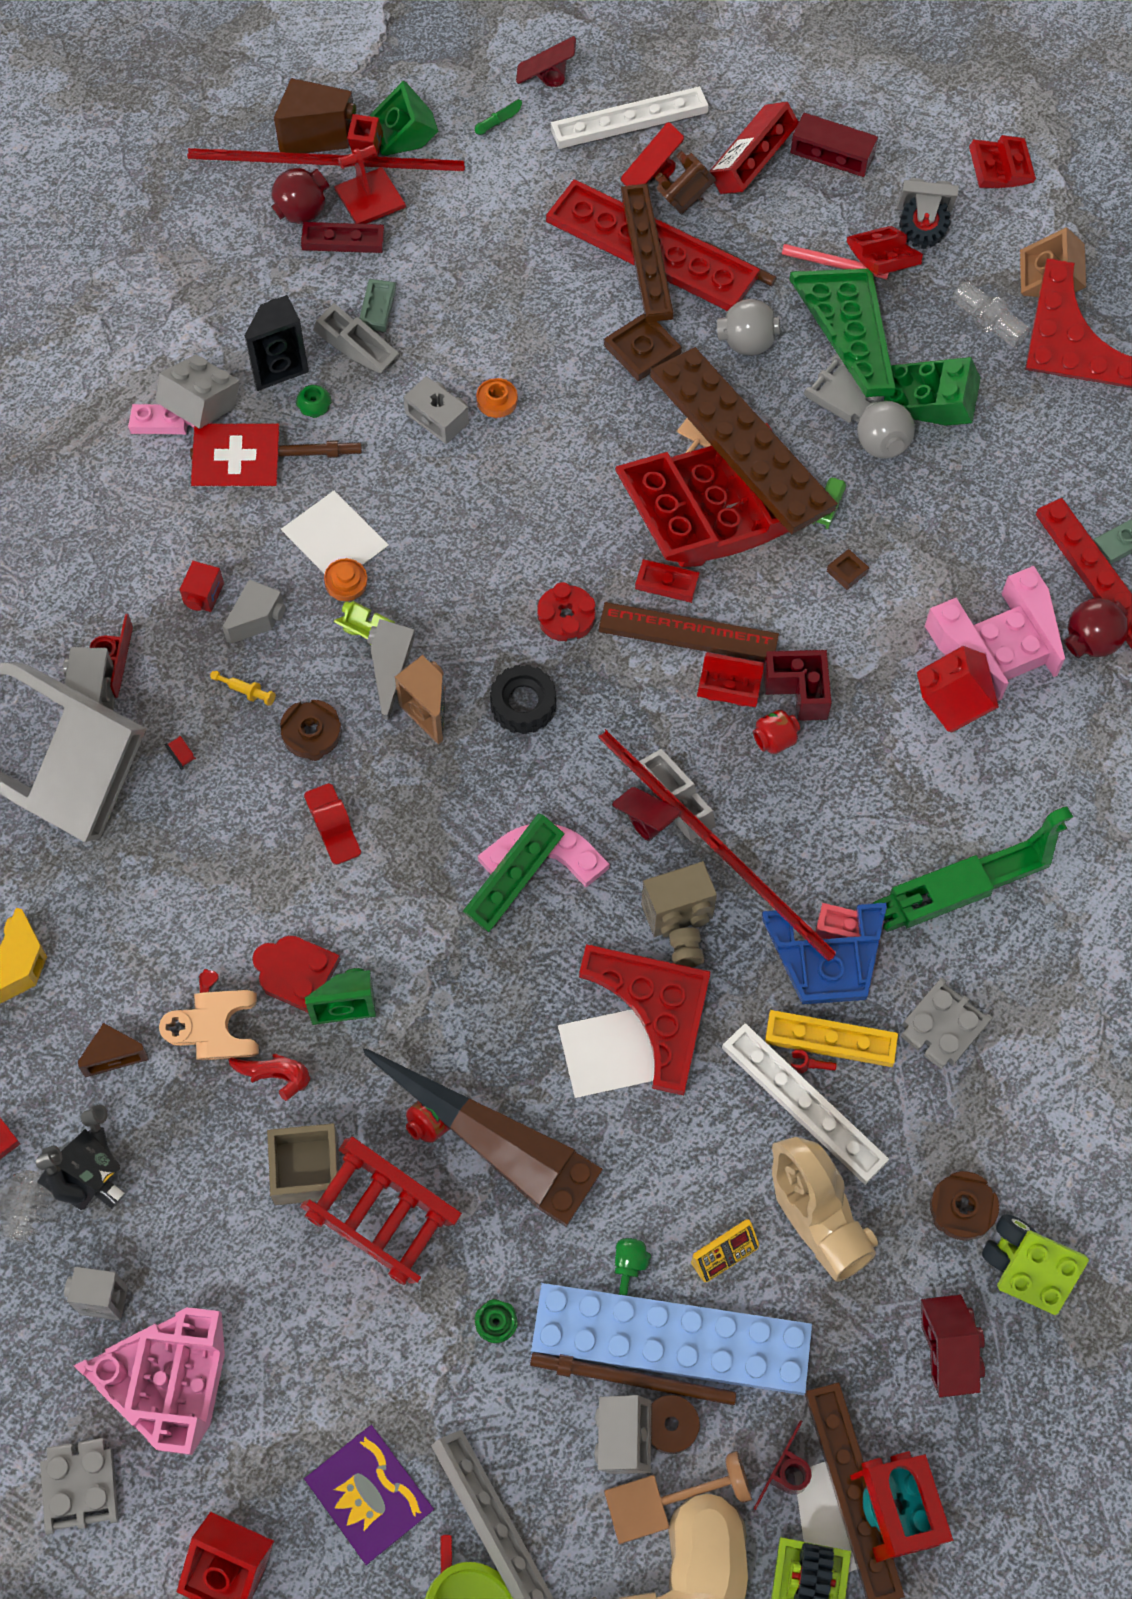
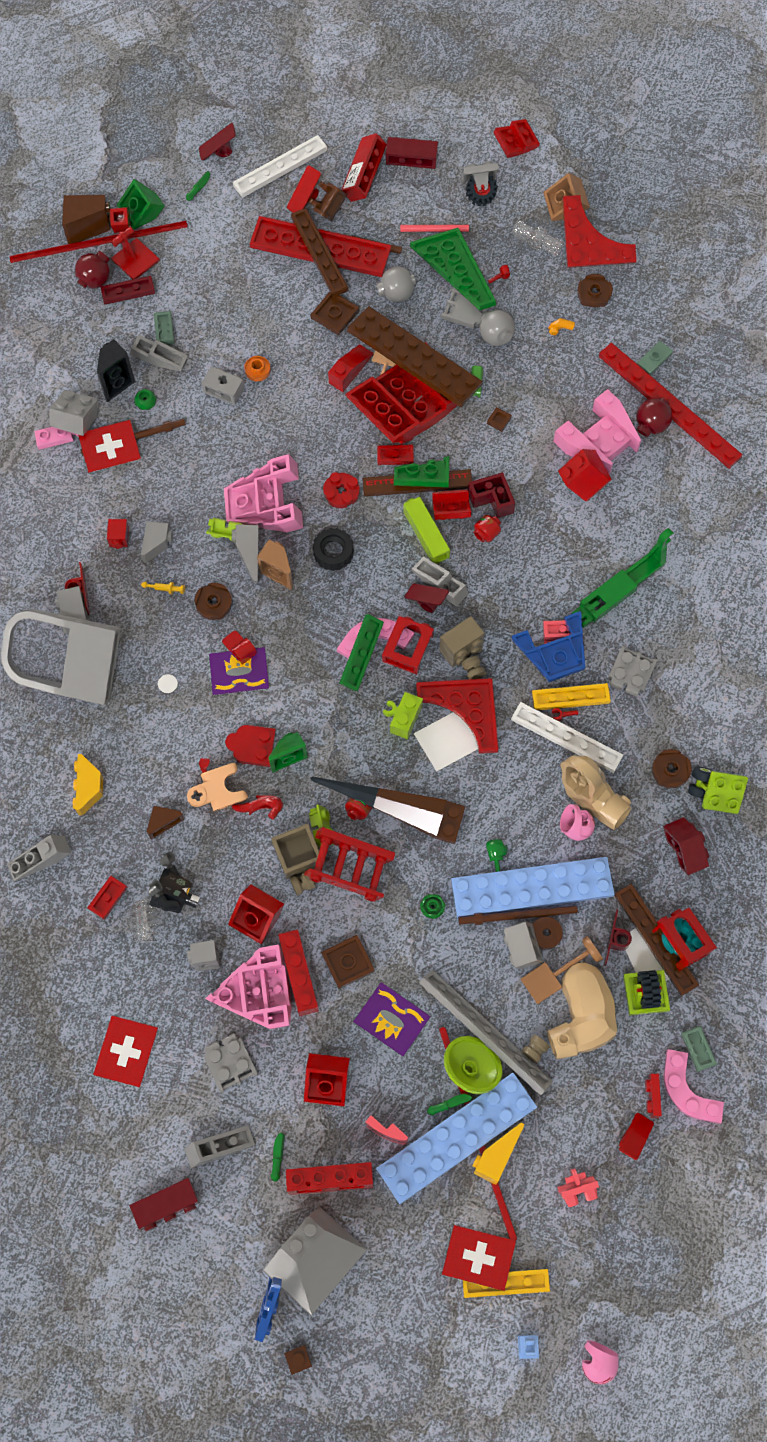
camera: 15 degrees left, 5 degrees up
red piece [164,736,196,770] -> none
white sticker [281,491,389,574] -> none
orange plate [324,558,368,602] -> none
red piece [598,729,836,961] -> none
slope [691,1219,759,1283] -> none
red slope [847,226,923,276] -> none
green slope [884,357,981,426] -> none
none -> white sticker [158,674,178,693]
none -> dark purple sticker [209,647,269,695]
none -> bright pink wedge [224,454,303,533]
none -> red slope [228,884,284,945]
none -> red brick [278,929,319,1017]
none -> dark tan wheel [289,870,315,896]
none -> lime hinge [309,805,334,847]
none -> reddish brown plate [321,935,375,989]
none -> red slope [328,344,374,392]
none -> red panel [382,616,434,675]
none -> lime brick [383,692,423,740]
none -> green wing [394,456,449,487]
none -> lime brick [403,497,450,564]
none -> red hand [488,265,510,284]
none -> light orange arm [548,318,575,335]
none -> bright pink helmet [560,804,595,841]
none -> reddish brown plate [577,274,613,307]

